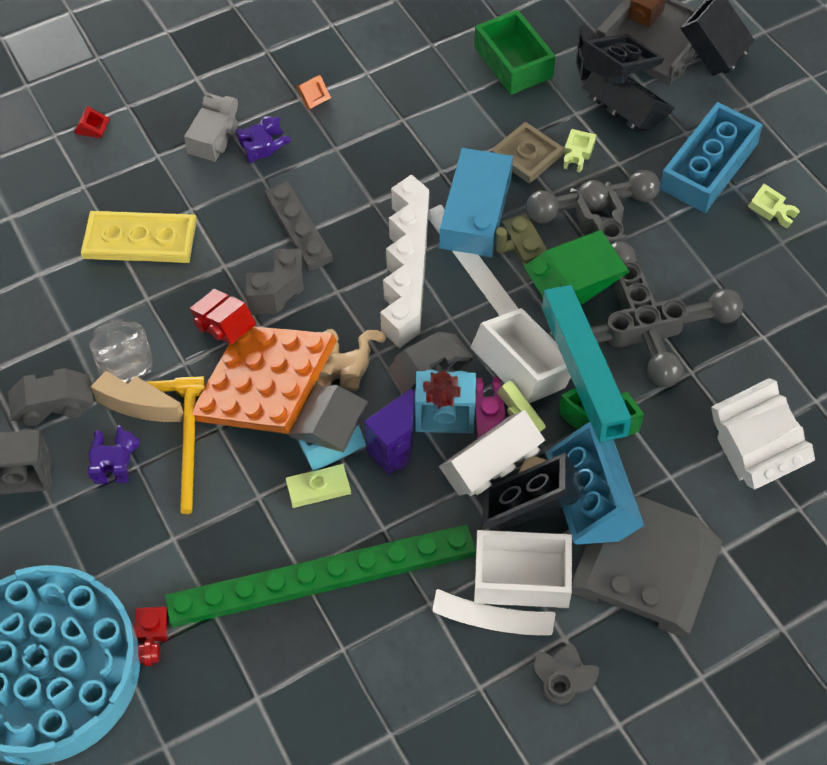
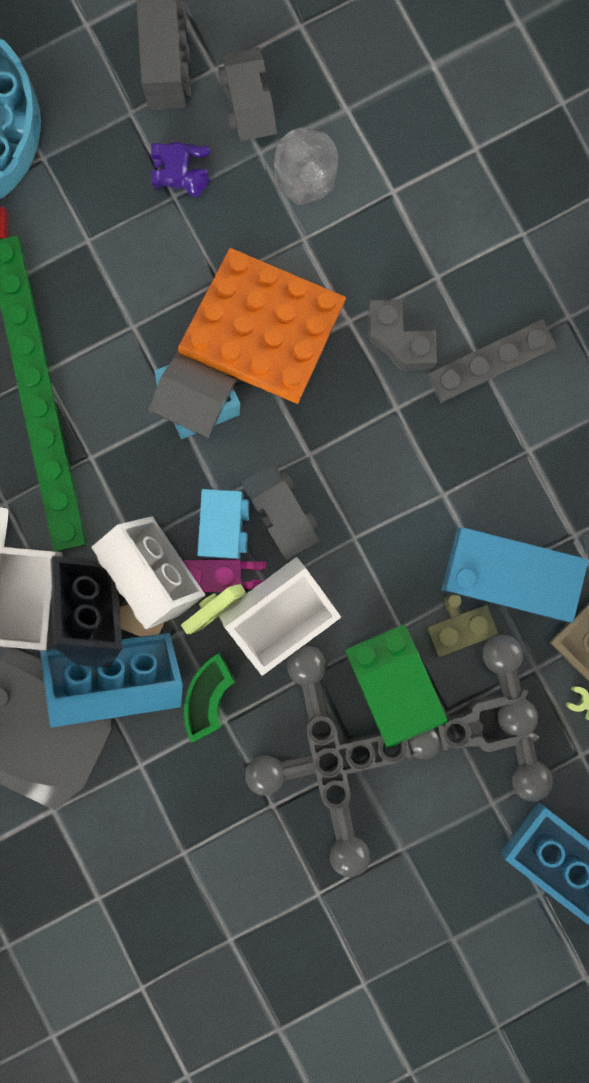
camera: 90 degrees right, 30 degrees up
light yellow plate [81,211,197,263] -> none
tan slope [91,371,184,422] -> none
yellow bar [147,376,206,514] -> none
red piece [189,289,256,344] -> none
yellowish green plate [286,464,351,508] -> none
tan animal [314,329,386,392] -> none
dark purple slope [364,389,415,475] -> none
white brick [380,175,429,348] -> none
clear red gear [423,370,461,409] -> none
white sticker [428,205,518,316] -> none
teal brick [542,285,631,443] -> none
white slope [711,378,815,490] -> none
yellowish green plate [748,184,800,228] -> none

